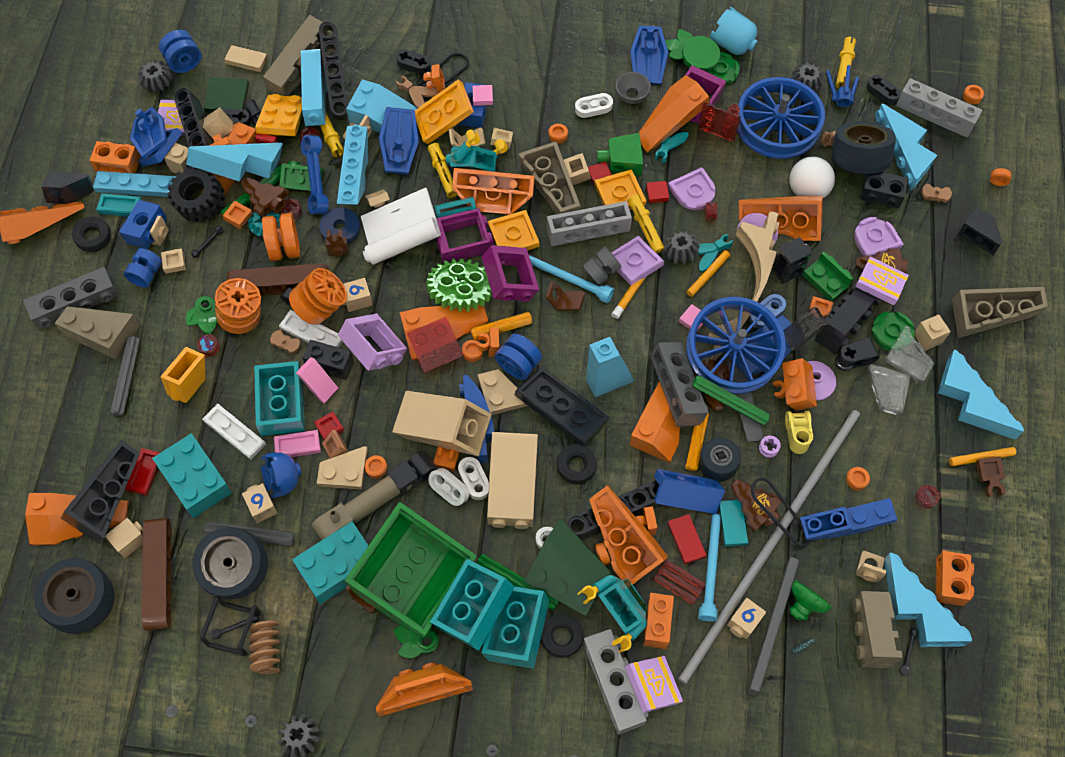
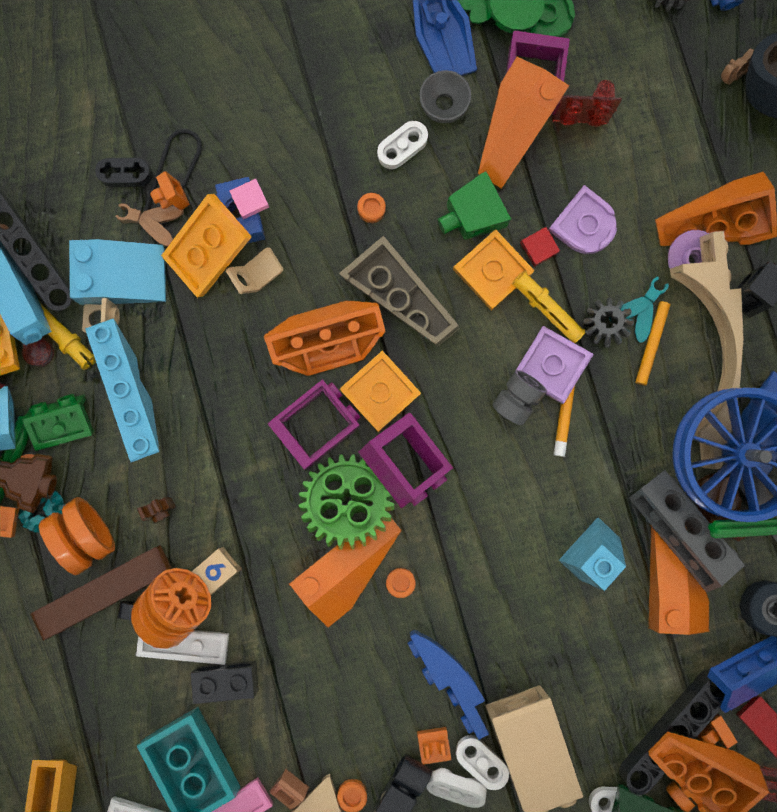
camera: 25 degrees left, 20 degrees up
green plate [186,296,218,335] -> none
clear red tile [196,334,219,357] -> none
orange wheel [215,278,261,334] -> none
medium nougat piece [270,330,301,355] -> none
clear red tile [281,199,302,219] -> none
bright pink tile [296,357,338,403] -> none
blue piece [301,135,329,215] -> none
red tile [314,412,344,440] -> none
dark blue tile [319,208,360,243] -> none
lavender window [338,314,407,371] -> none
white door [361,188,441,265] -> none
tan plate [365,189,389,208] -> none
blue piece [379,107,418,175] -> none
tan slope [392,391,492,456] -> none
clear red hinge [407,317,464,373] -> none
yellow pin [427,143,458,198] -> none
teal tile [434,197,476,218] -> none
teal torso [446,130,508,172] -> none
light orange axle [471,312,532,340] -> none
orange tile [478,328,499,357] -> none
tan wing [478,369,528,415] -> none
tan plate [490,128,513,149] -> none
blue wheel [495,334,542,380] -> none
black tile [514,367,609,446] -> none
medium azure piece [529,255,614,304] -> none
reddish brown bracket [546,281,586,311] -> none
light grey brick [547,201,632,246] -> none
black tyre [557,444,597,484] -> none
tan brick [564,153,591,185] -> none
red tile [588,162,611,186] -> none
teal piece [655,132,689,163] -> none
bright pink tile [679,304,709,333] -> none
light orange axle [685,413,709,472] -> none
clear red bush [705,202,717,220] -> none
blue wheel [736,77,825,159] -> none
medium blue plate [749,294,786,329] -> none
white piece [789,157,835,198] -> none

